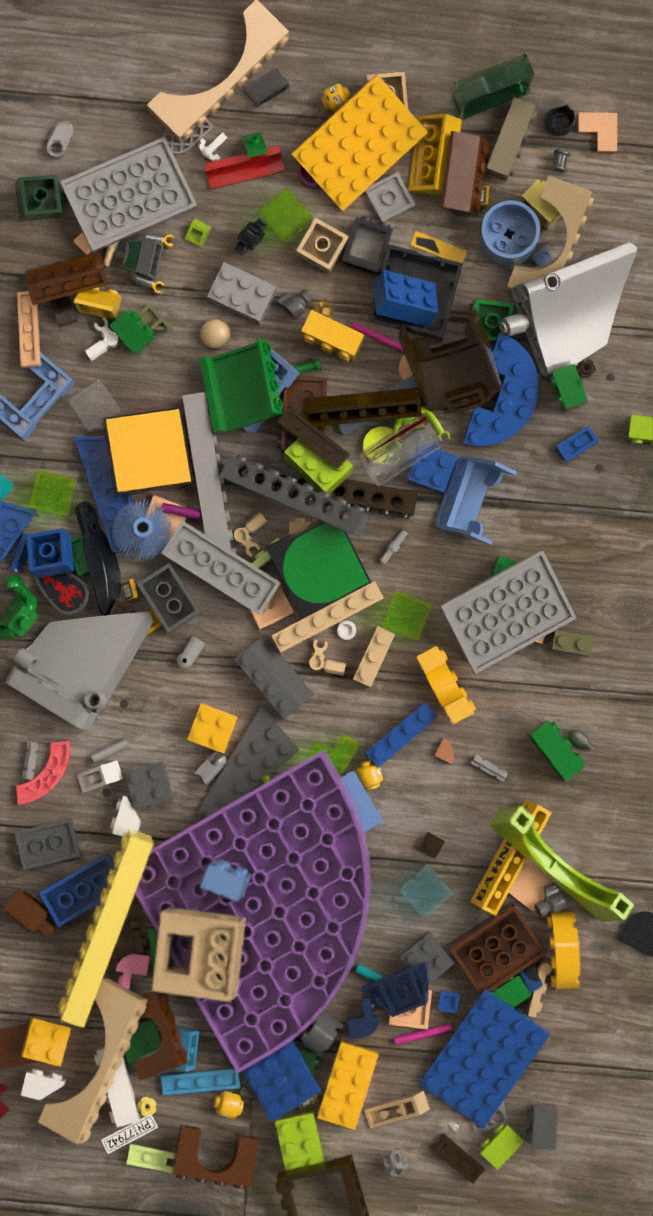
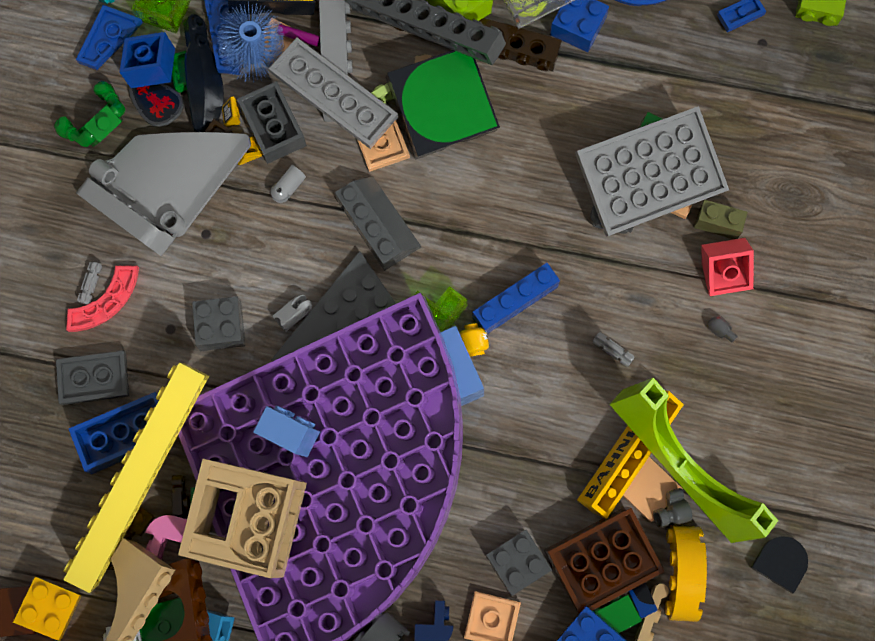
camera: 10 degrees right, 10 degrees down
reddish brown hinge [4,888,56,937] -> none
blue pin [8,533,28,574] -> none
white slope [77,761,123,793] -> none
light grey piece [90,738,130,763] -> none
white slope [110,796,141,836] -> none
yellow brick [187,703,238,754] -> none
tan bar [234,512,267,557] -> none
tan brick [271,581,384,653] -> none
tan bar [309,639,346,676] -> none
white tile [337,621,356,640] -> none
tan brick [353,626,395,688] -> none
teal piece [355,964,384,982] -> none
dark blue wing [361,961,428,1017] -> none
light grey bar [379,529,408,564] -> none
clear neon green brick [381,590,432,642] -> none
clear light blue piece [398,863,454,919] -> none
yellow brick [416,646,476,725] -> none
dark brown plate [418,832,445,858] -> none
nougat tile [434,738,454,764] -> none
medium blue windscreen [435,456,517,545] -> none
blue plate [437,990,460,1014] -> none
green brick [528,720,585,782] -> none
none -> coral slope [701,238,754,296]

